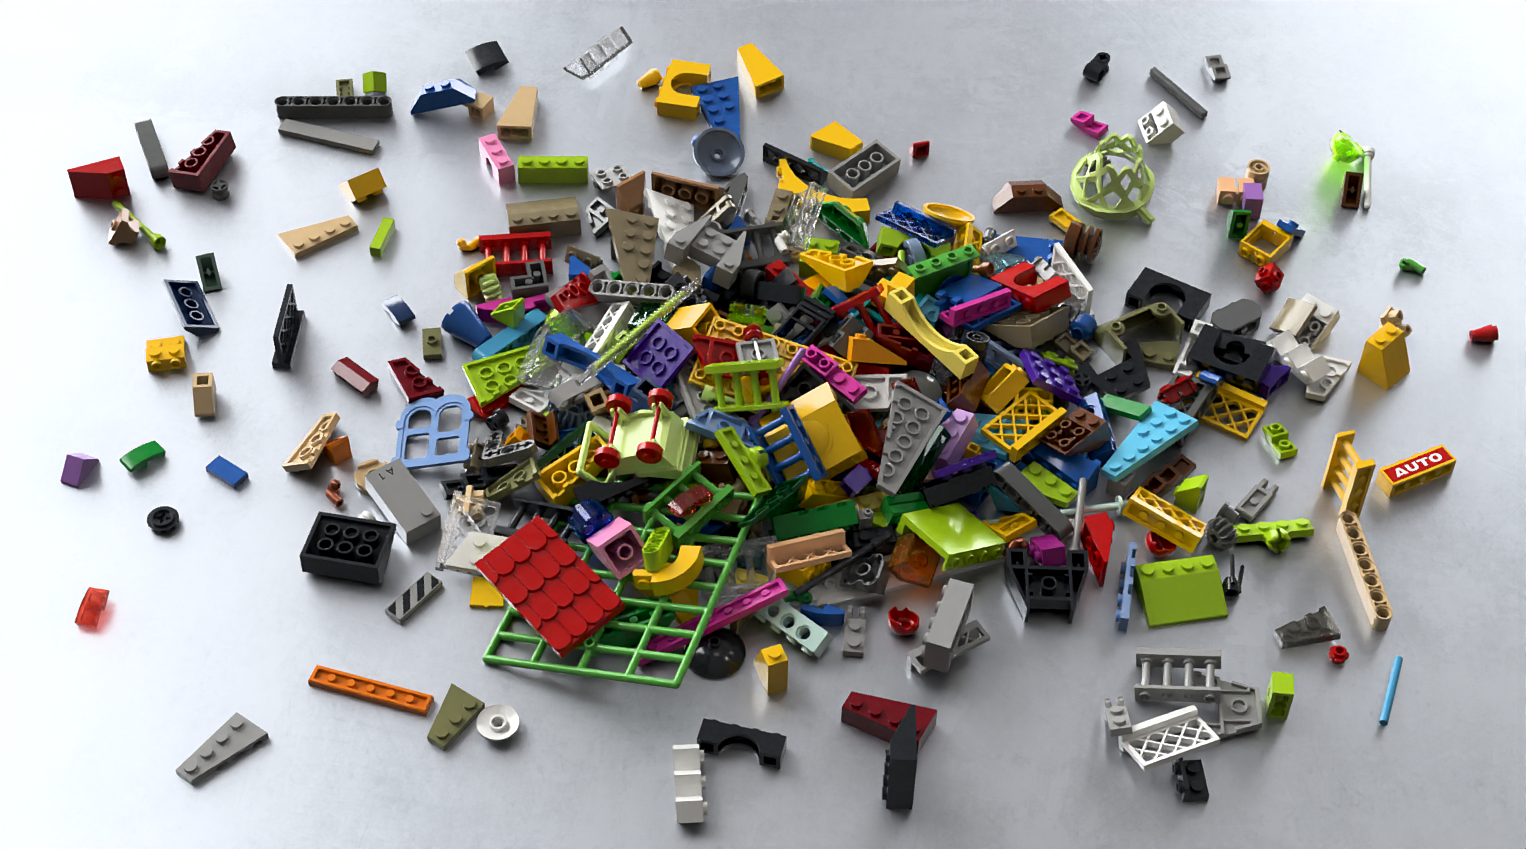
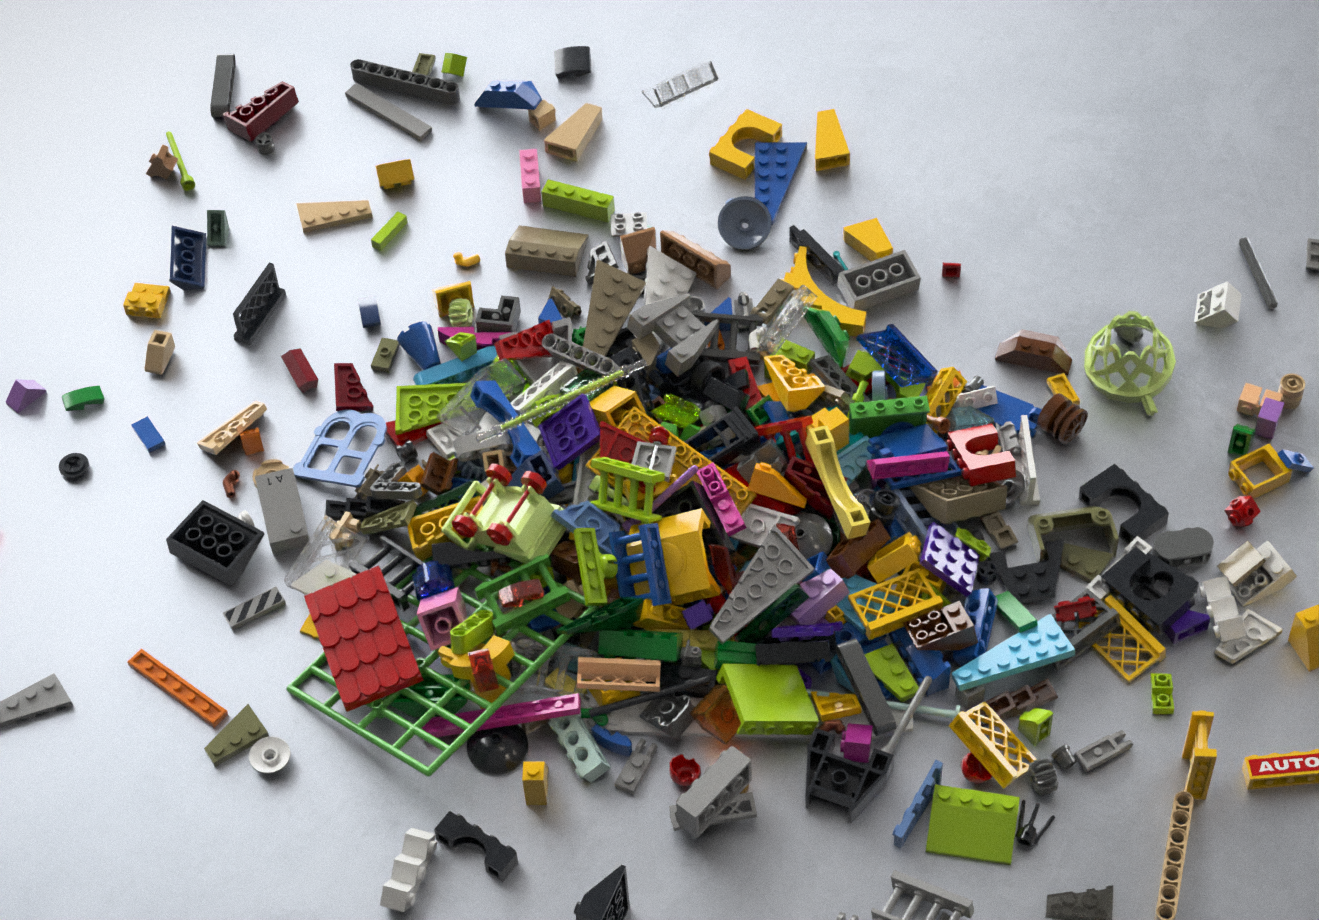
camera: 25 degrees right, 5 degrees up
red slope [67,156,131,200] -> none
red fence [479,231,553,277] -> none
yellow cone [636,68,662,89] -> none
dark tan plate [697,194,736,223] -> none
dark grey brick [719,172,748,230] -> none
dark red wedge [841,691,937,755] -> none
yellow dish [923,203,975,230] -> none
dark pink slope [1070,110,1109,139] -> none
blue head [1070,313,1097,340] -> none
red slope [1080,512,1115,587] -> none
black piece [1083,52,1110,82] -> none
blue slope [1198,370,1225,389] -> none
lime plate [1233,518,1314,553] -> none
none -> clear red slope [468,648,499,693]

